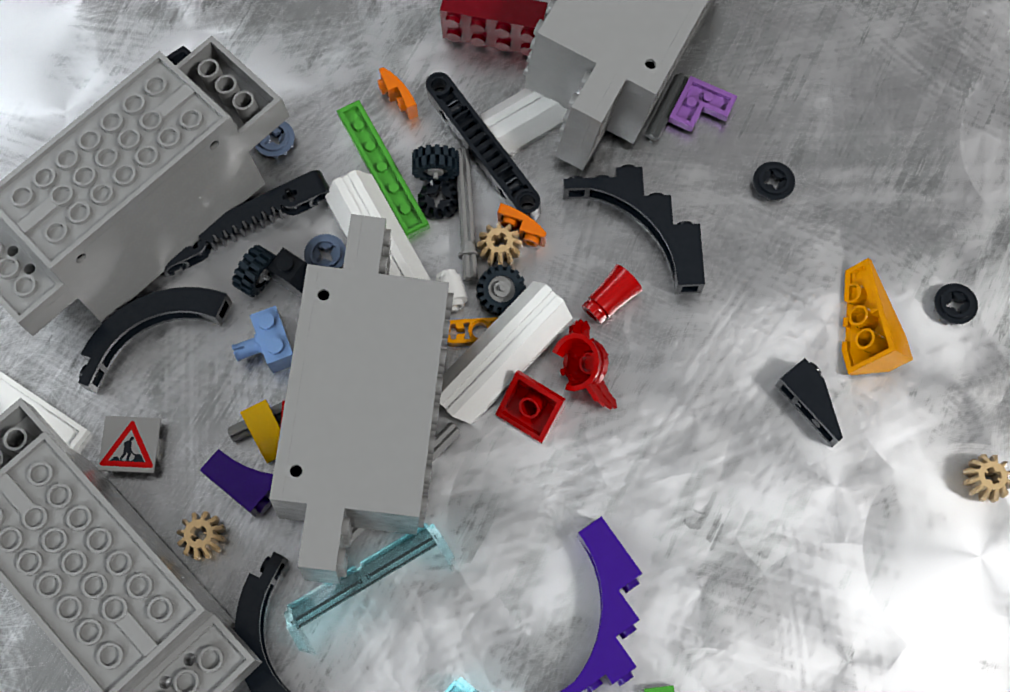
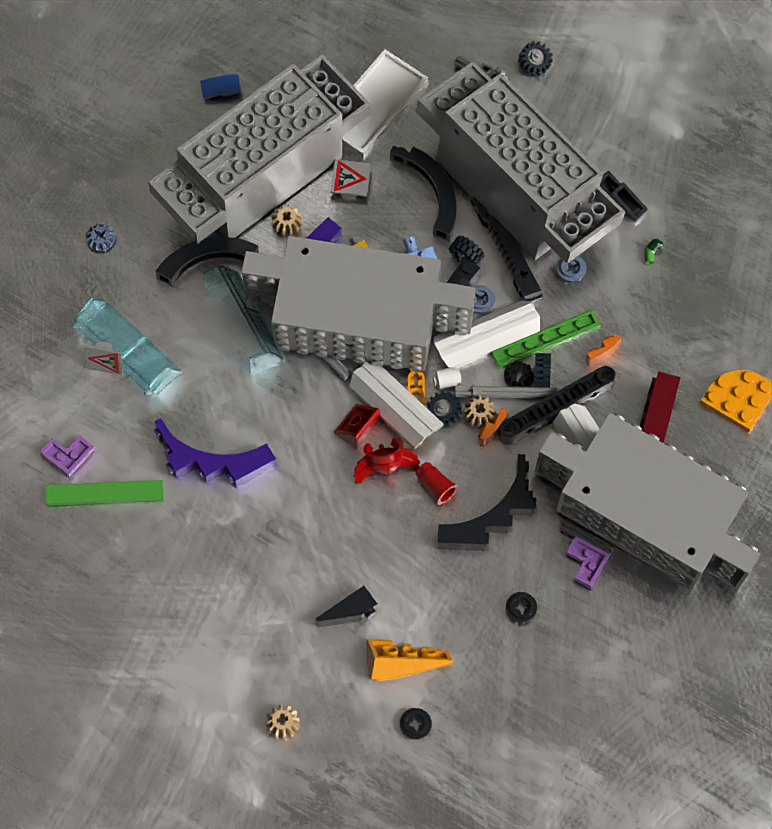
camera: 90 degrees right, 5 degrees down
none -> arm [644,239,664,265]

